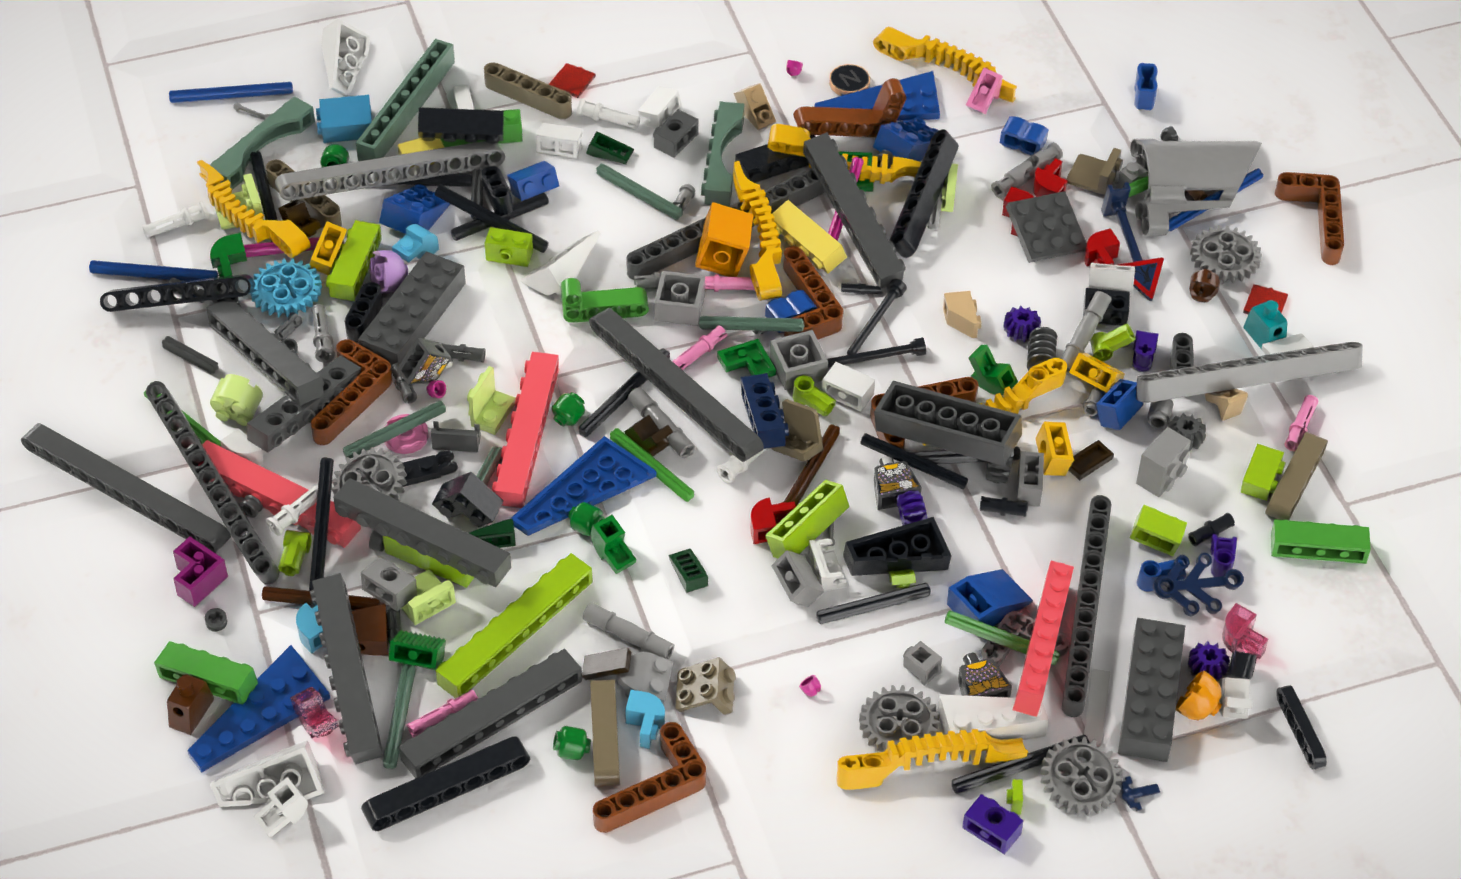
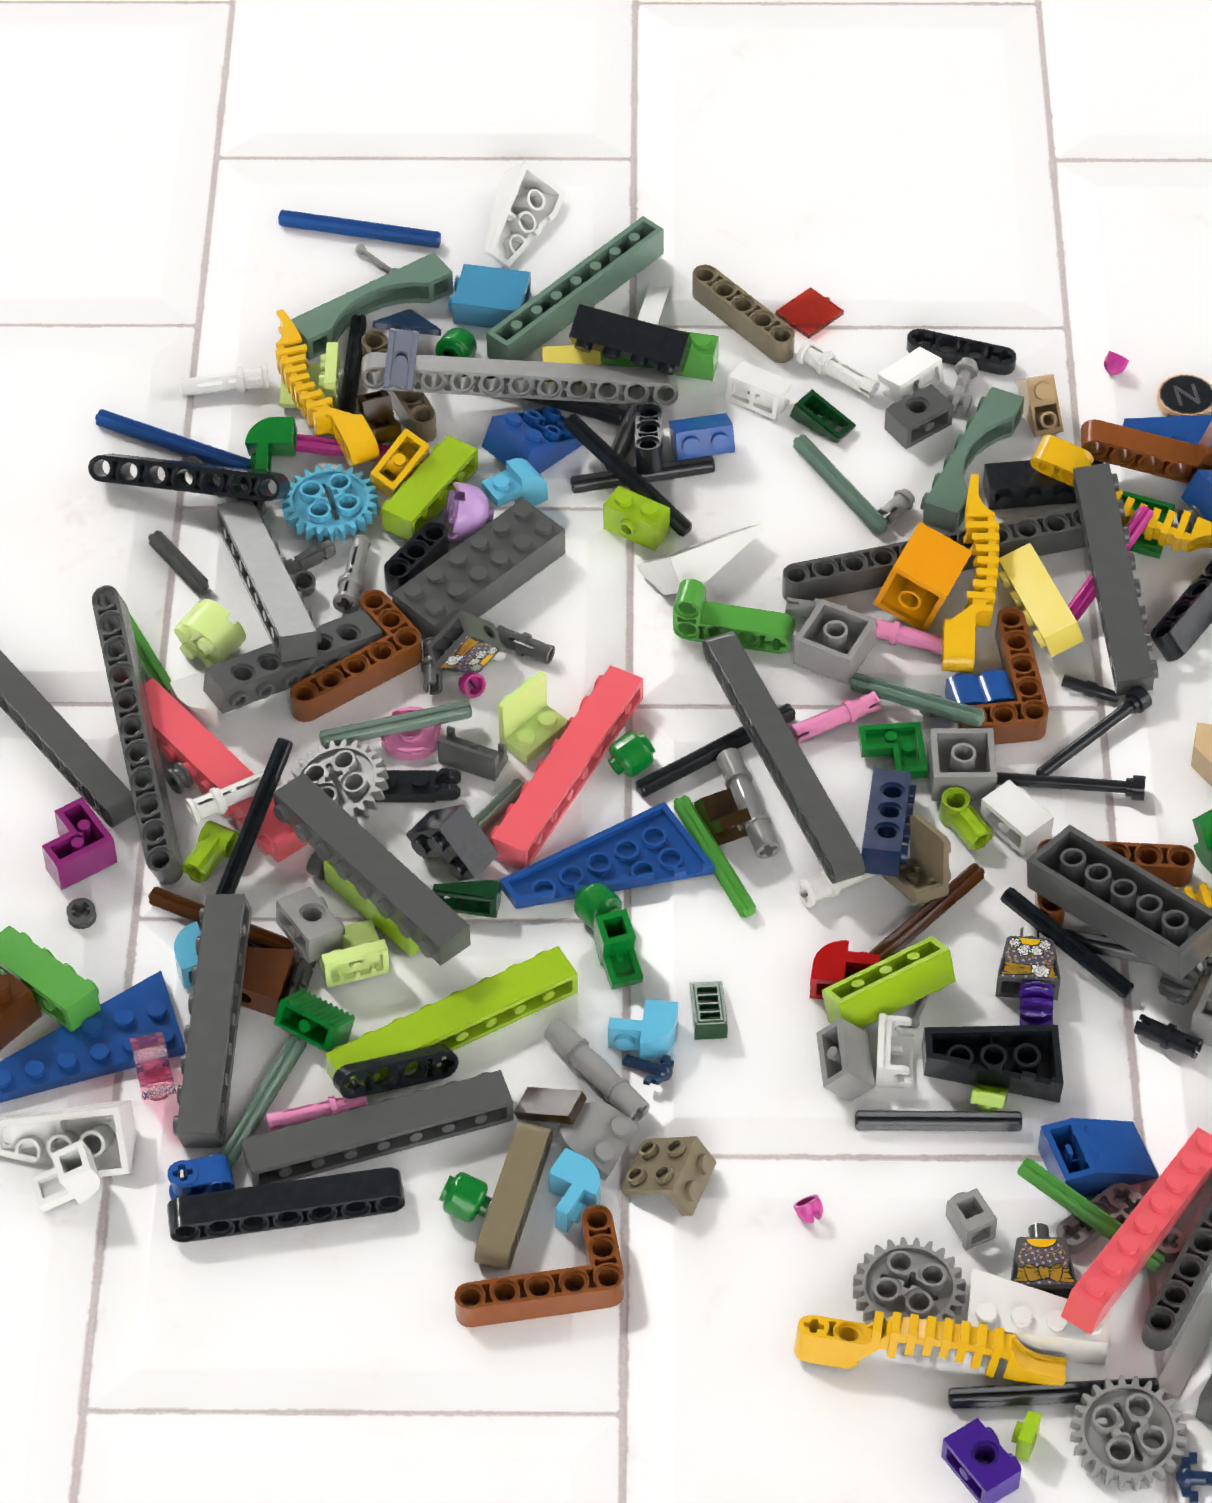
camera: 20 degrees right, 0 degrees up
none -> blue piece [167,1154,235,1200]
none -> black beam [333,1044,459,1099]
none -> piece [372,309,441,391]
none -> medium azure brick [608,999,678,1061]
none -> dark blue piece [622,1054,674,1086]
none -> black beam [906,329,1016,375]
none -> light grey hinge [943,357,979,416]

